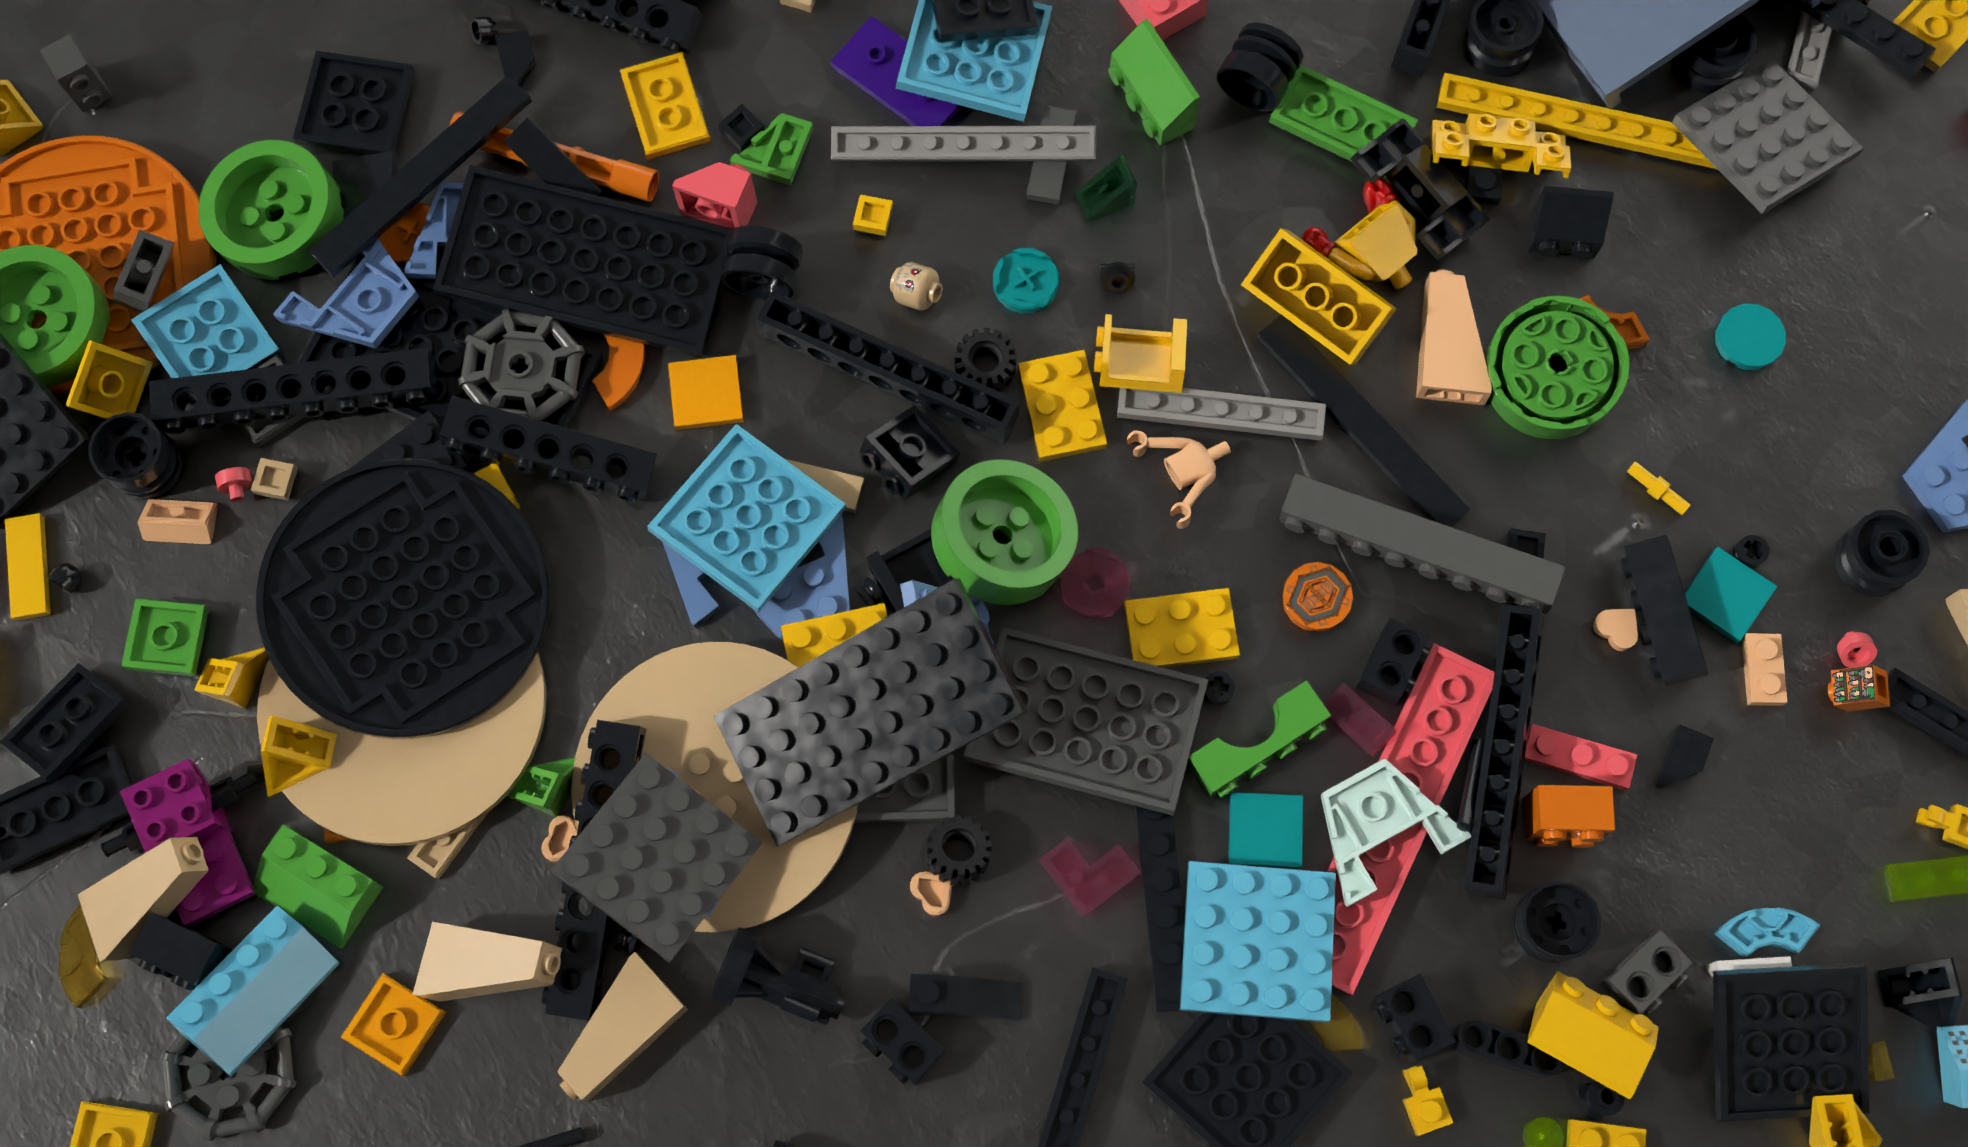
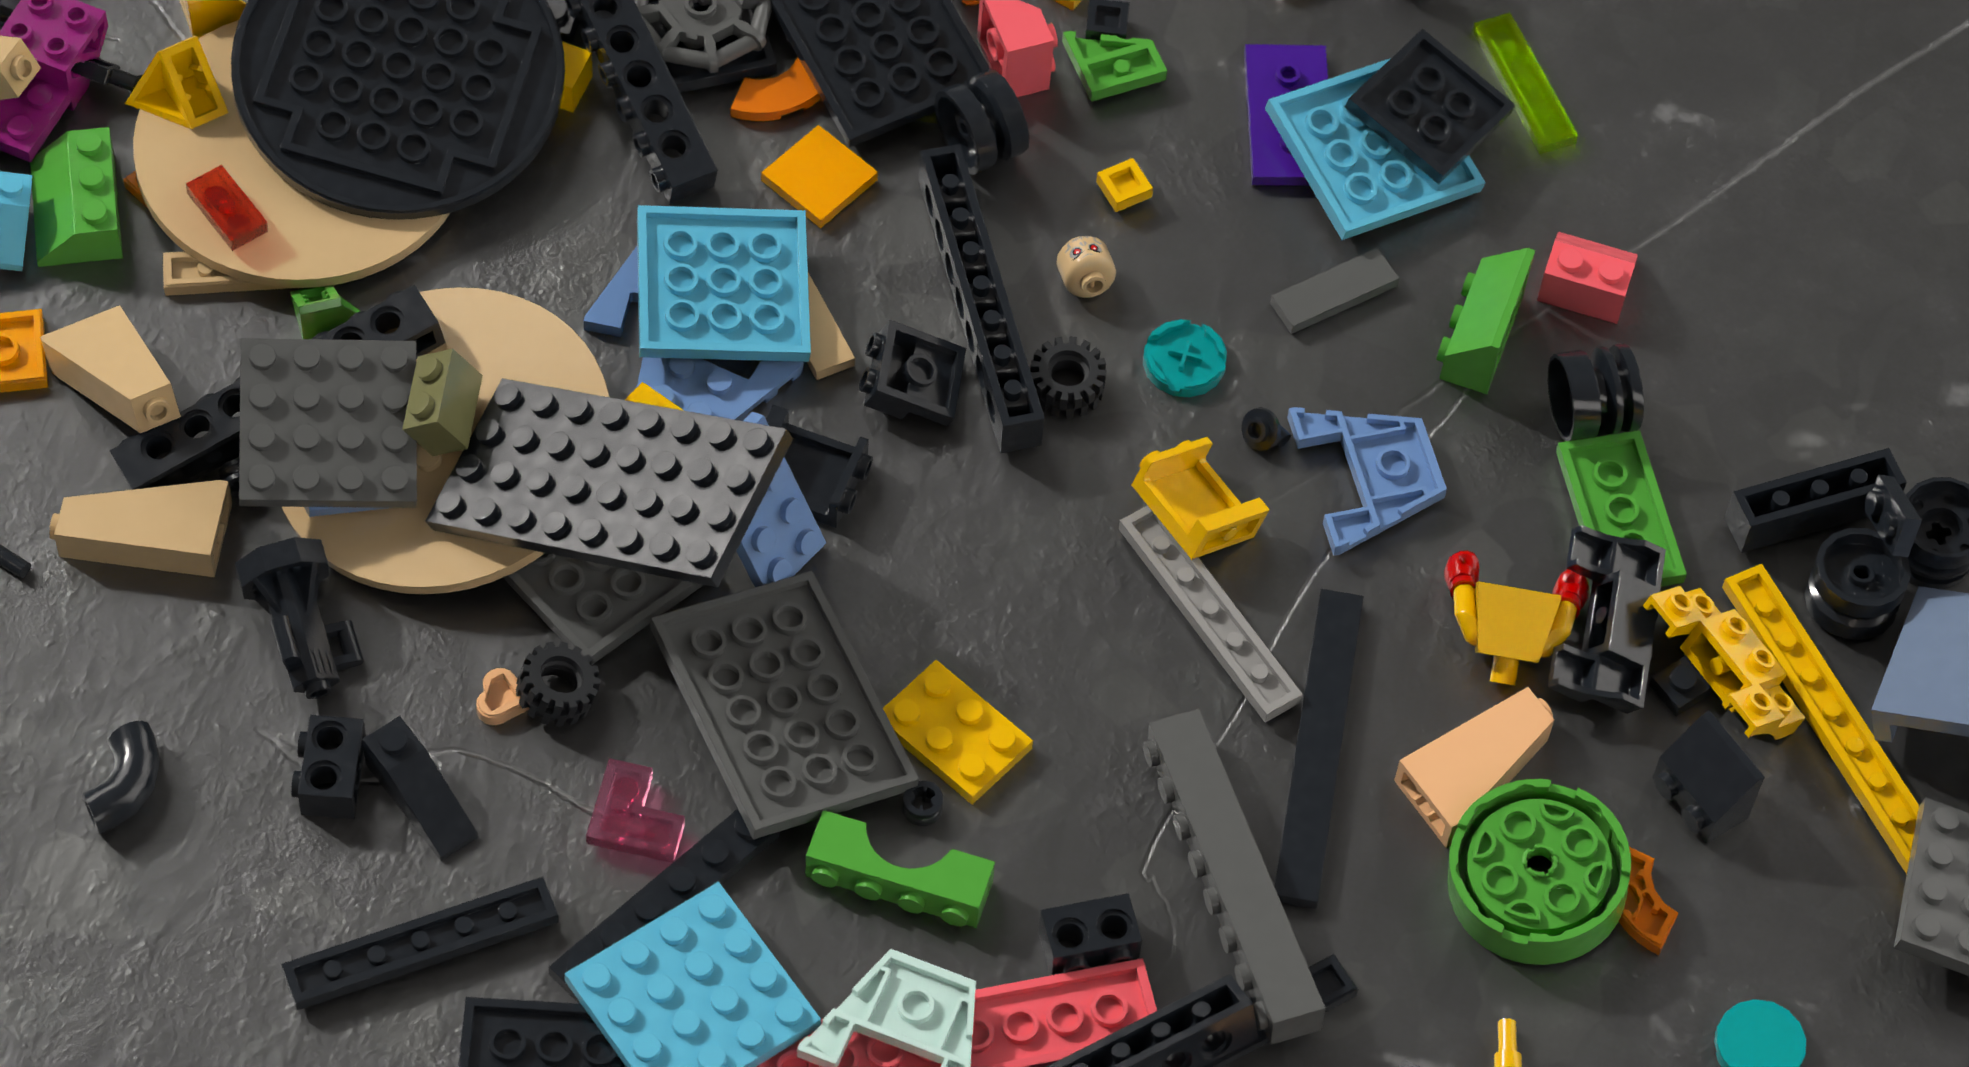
camera: 45 degrees right, 15 degrees down
light grey tile [831,126,1097,162] -> none
bright green brick [931,459,1078,605] -> none
yellow plate [1018,350,1107,462] -> none
clear pink plate [1060,548,1131,619] -> none
clear green slope [1074,155,1137,221] -> none
light nougat piece [1127,430,1231,529] -> none
teal tile [1228,792,1303,869] -> none
yellow brick [1241,228,1397,365] -> none
tile [1282,562,1353,632] -> none
clear pink plate [1323,683,1397,757] -> none
none -> clear red plate [186,164,268,251]
none -> olive brick [402,348,483,456]
none -> medium blue wing [1287,407,1447,556]

